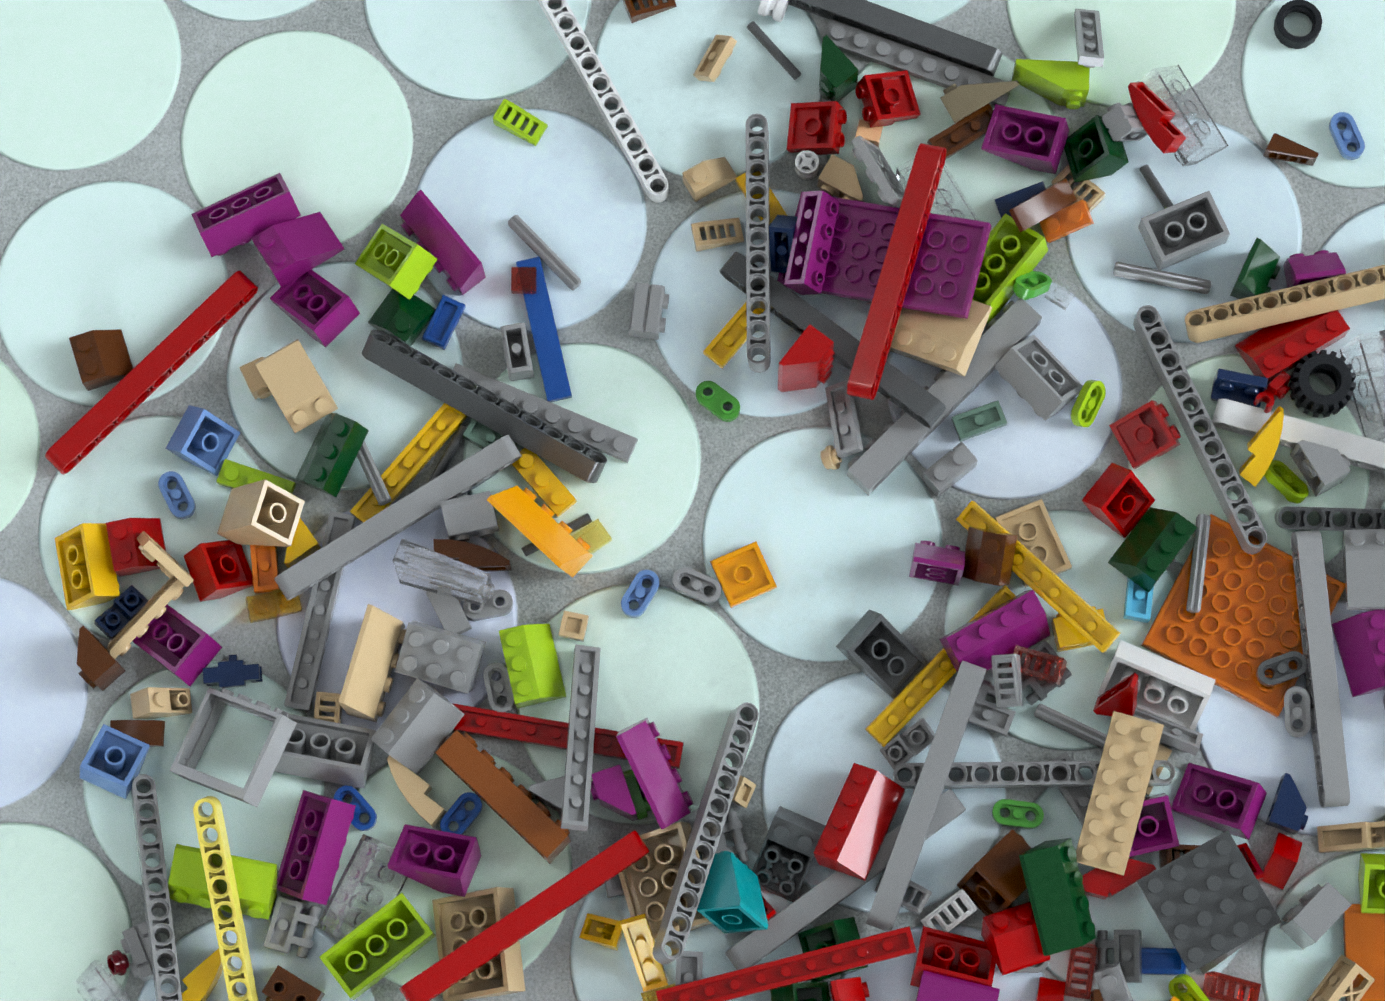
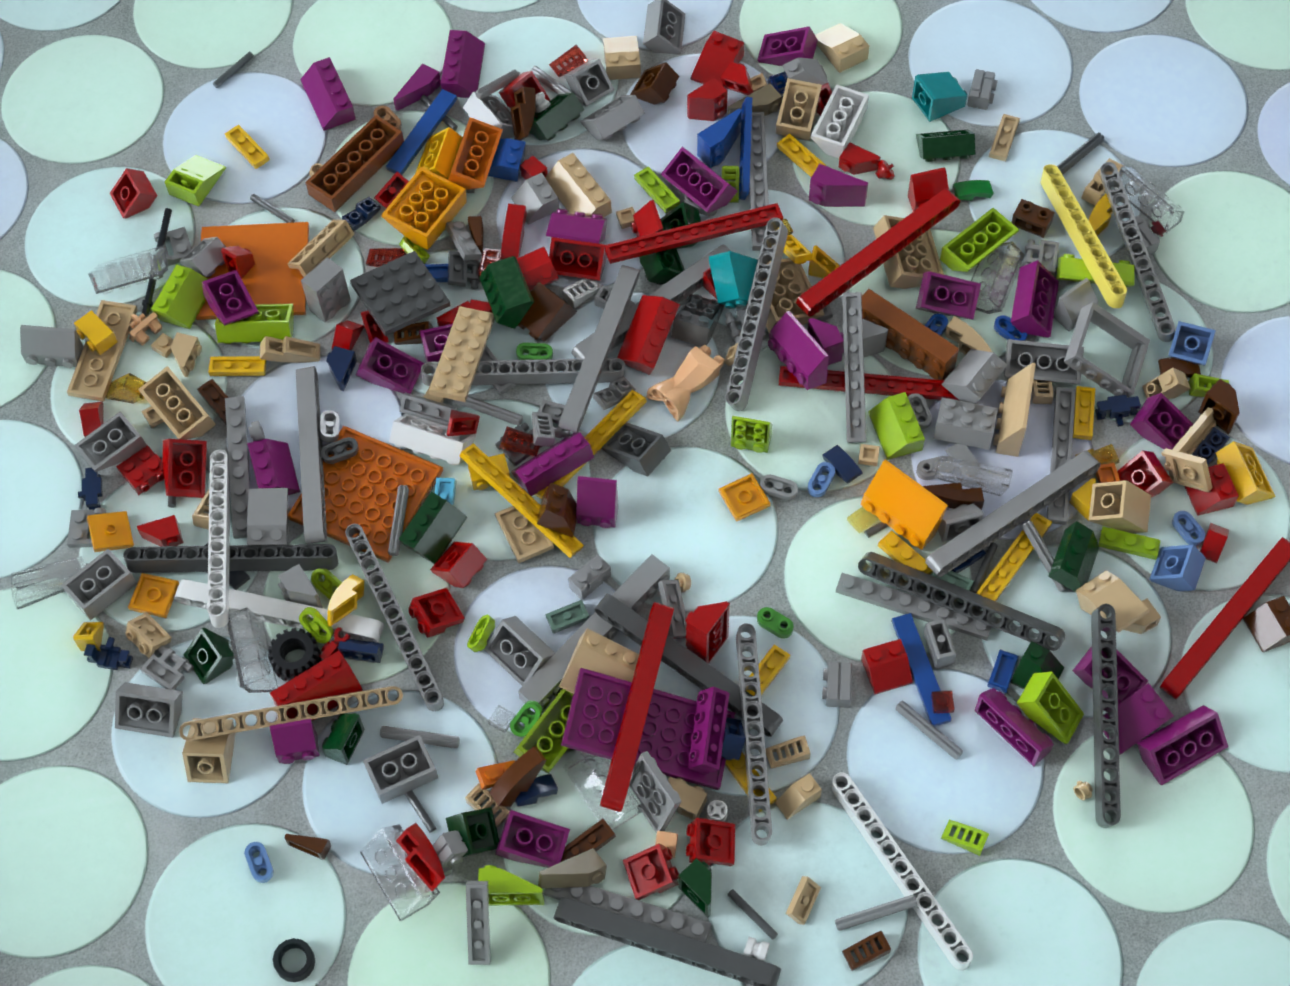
camera: 175 degrees right, 15 degrees down
none -> lime plate [299,607,334,643]
none -> light nougat hips [646,345,724,421]
none -> lime slope [731,416,773,453]
none -> dark blue slope [822,445,863,484]
none -> light grey axle [835,895,917,931]
none -> red slope [861,639,913,694]
none -> light grey slope [1054,278,1099,331]
none -> yellow plate [1073,386,1095,440]
none -> tan plate [1073,781,1093,801]
none -> dark grey beam [1091,604,1121,828]
none -> lime slope [1188,373,1229,397]
none -> red slope [1200,523,1229,563]

